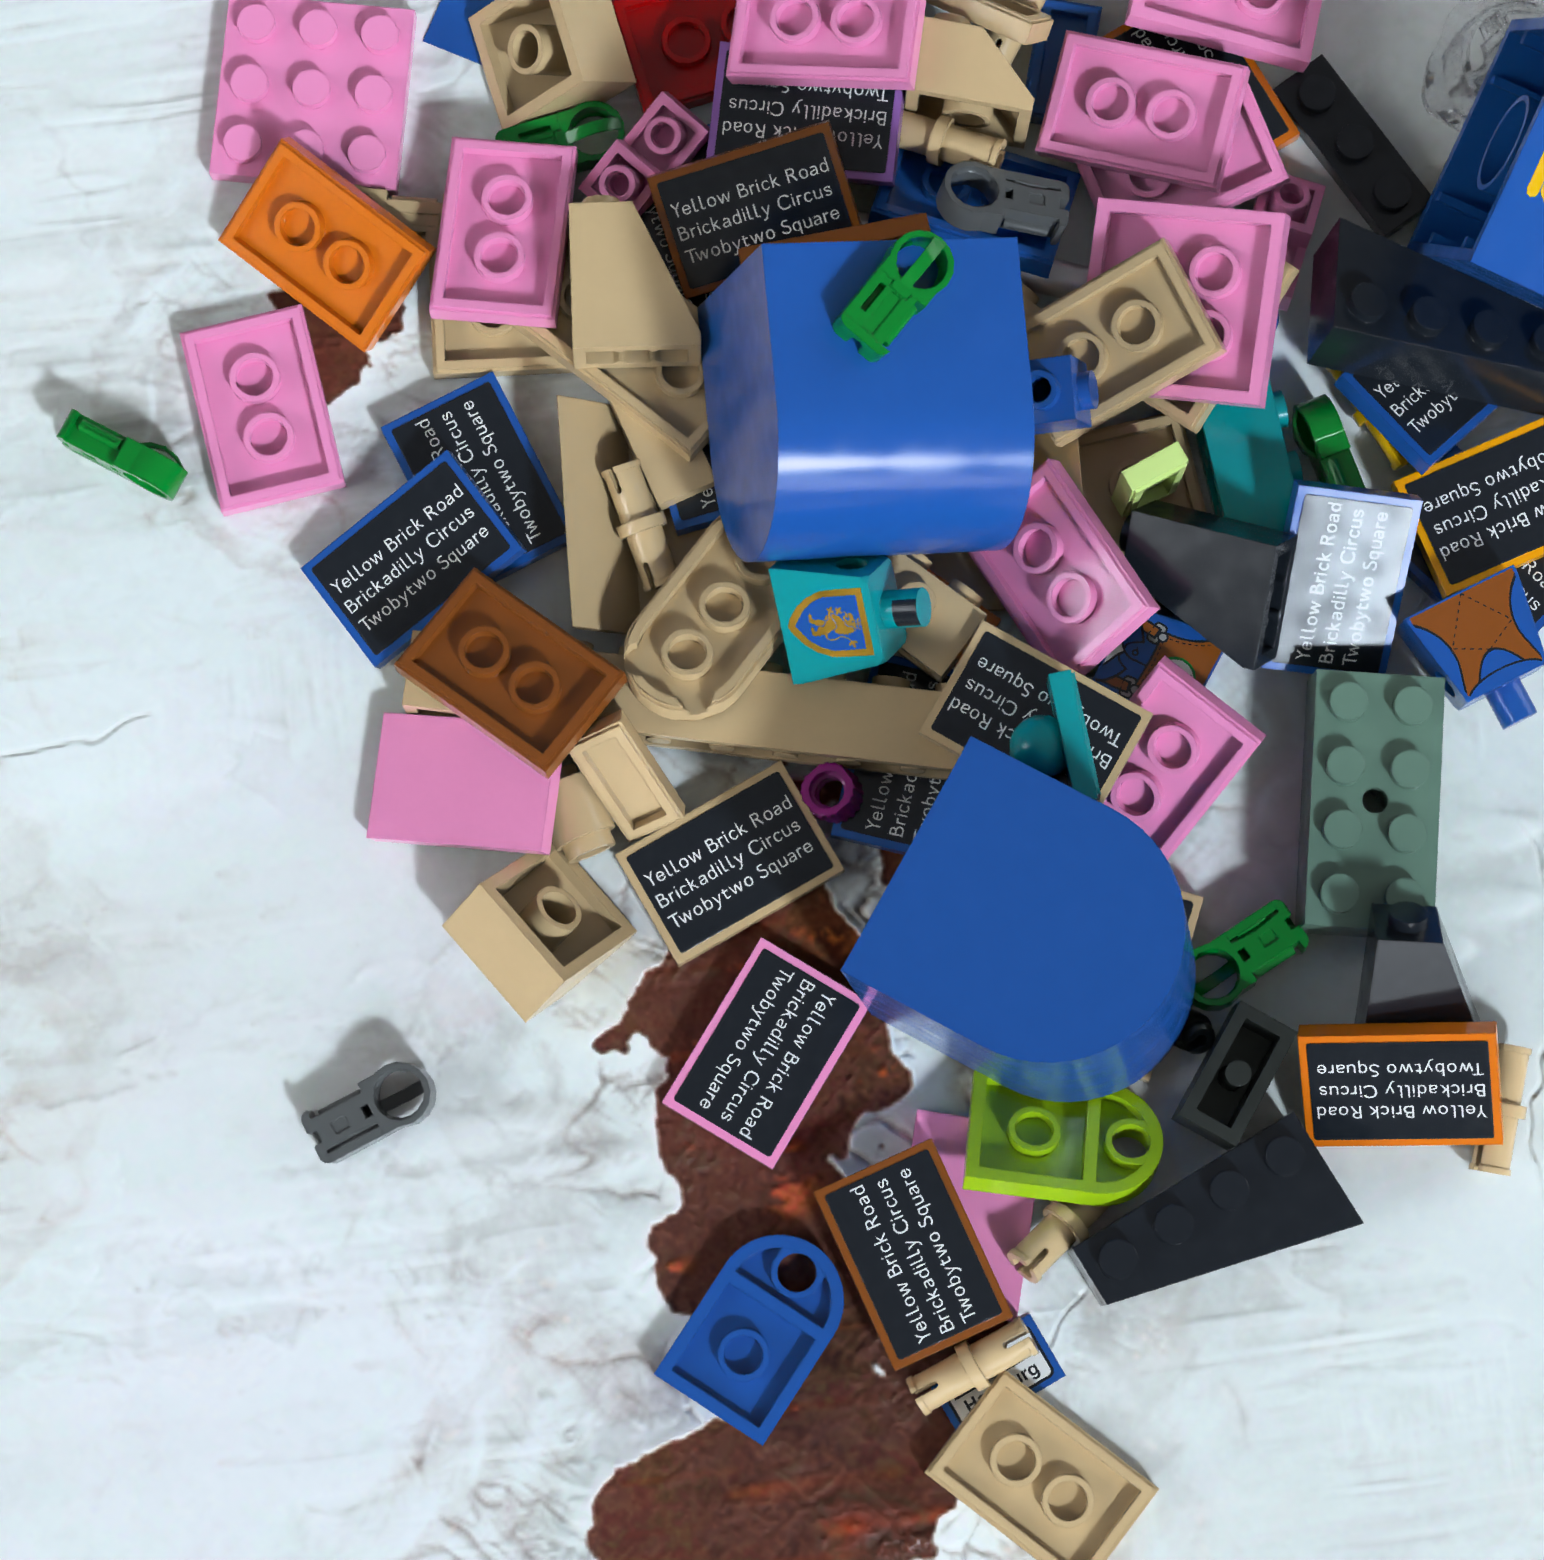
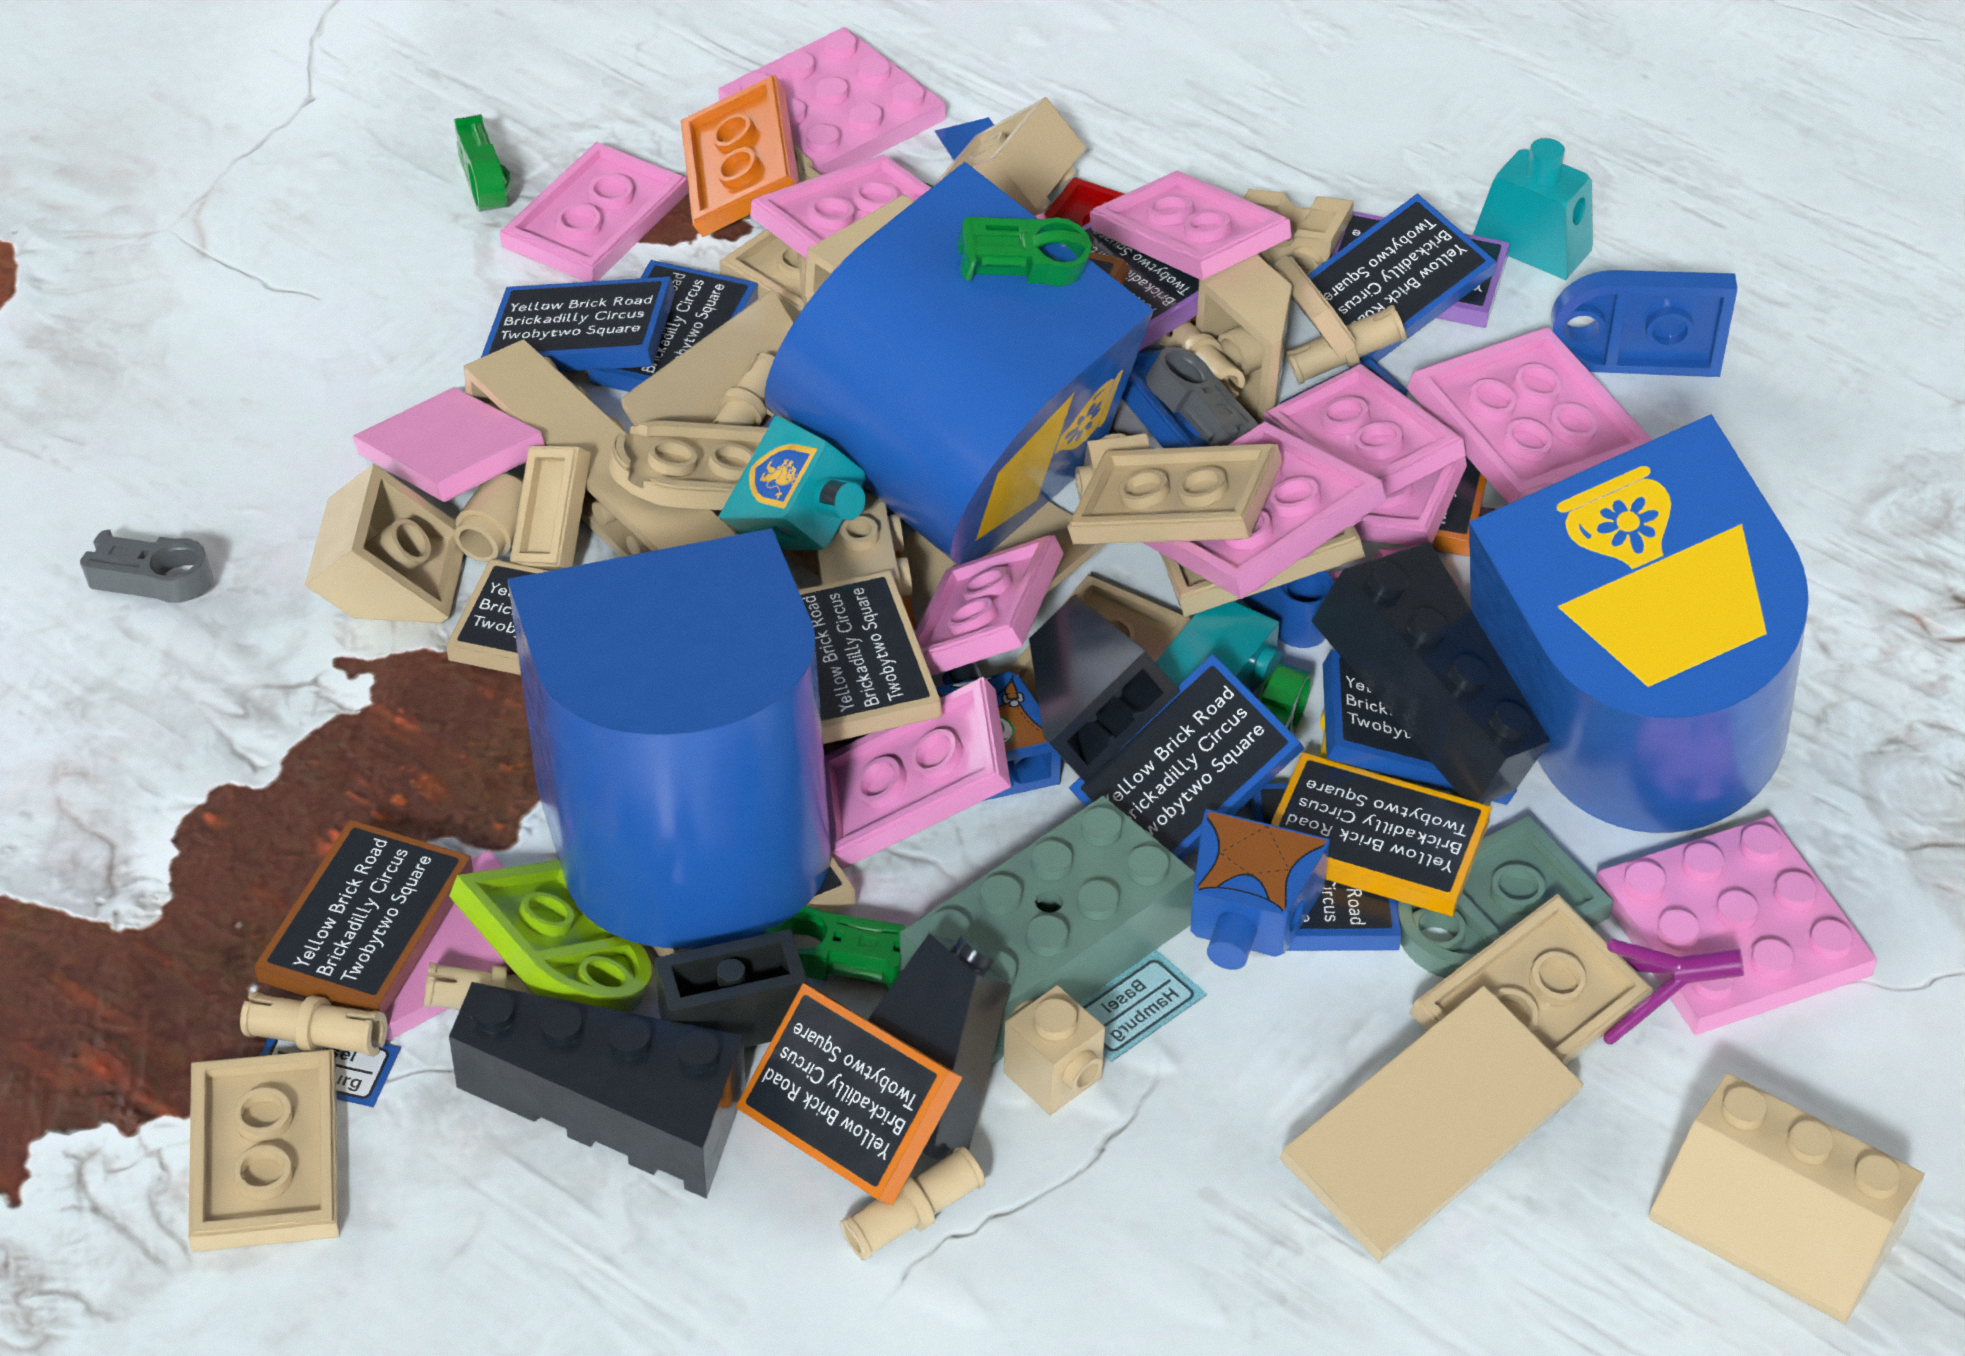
camera: 45 degrees right, 35 degrees down
dark orange tile [394,567,627,779] -> none
blue tile [654,1235,844,1446] -> none
black tile [662,937,868,1170] -> none
teal tile [1009,669,1101,802] -> none
blue brick [1030,355,1099,435] -> none
yellowish green tile [1111,441,1189,518] -> none
none -> tan brick [1003,985,1105,1115]
none -> clear light blue sticker [1078,950,1207,1062]

